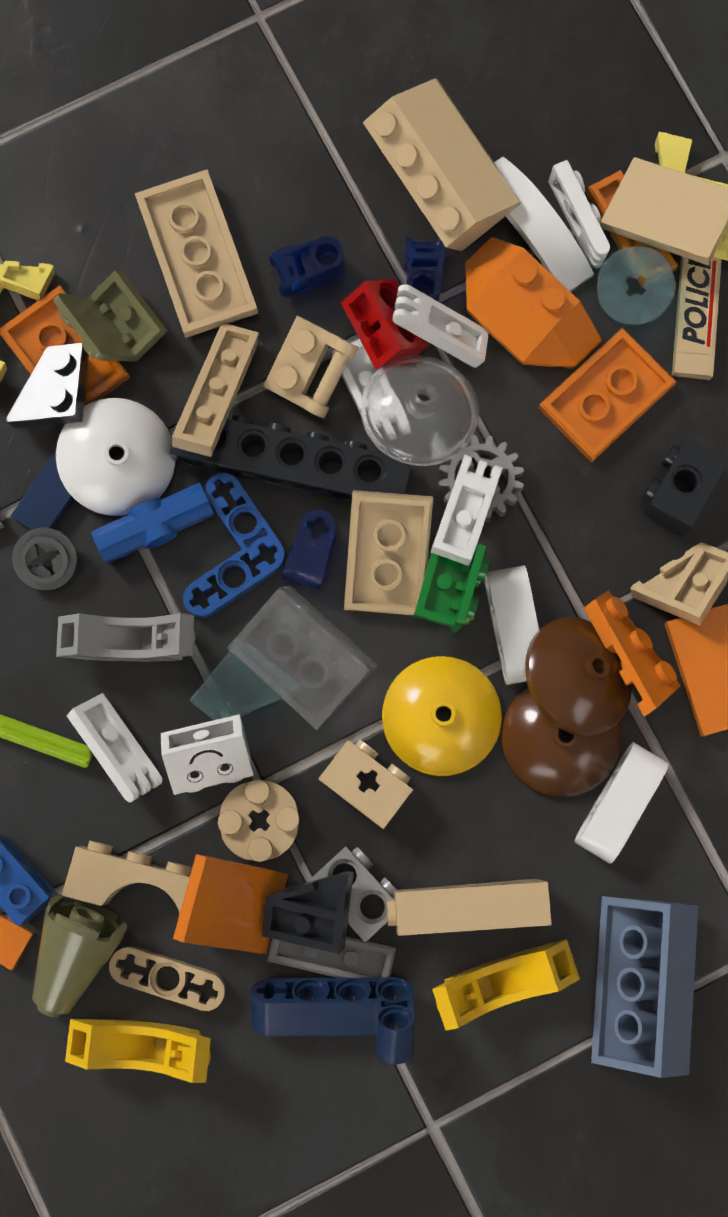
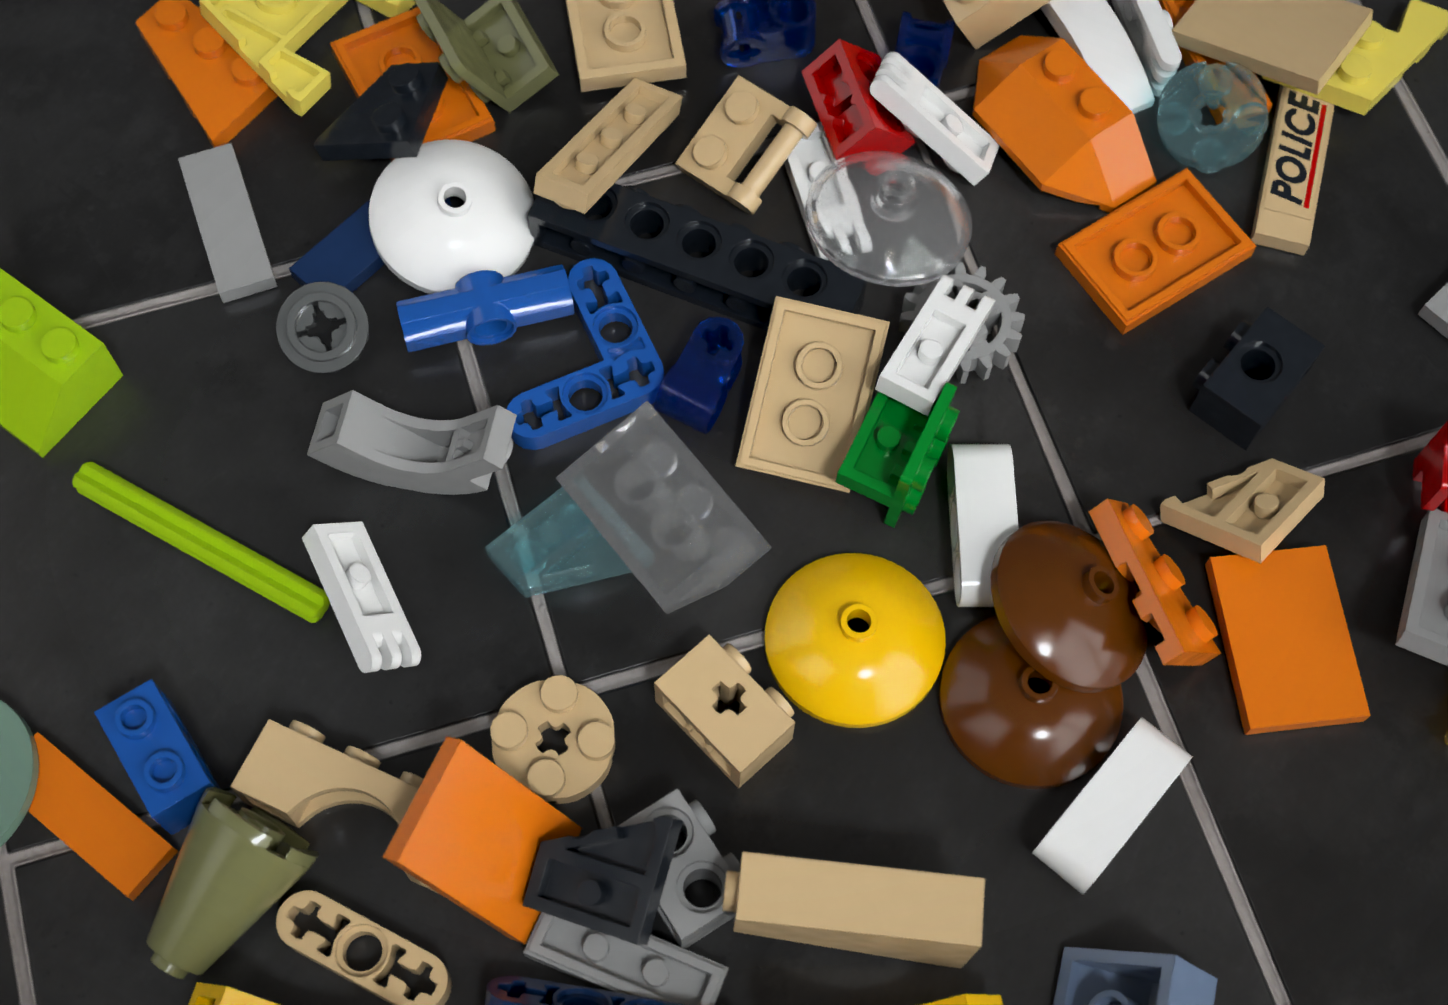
camera: 10 degrees right, 15 degrees down
white brick [161,714,254,795] -> none

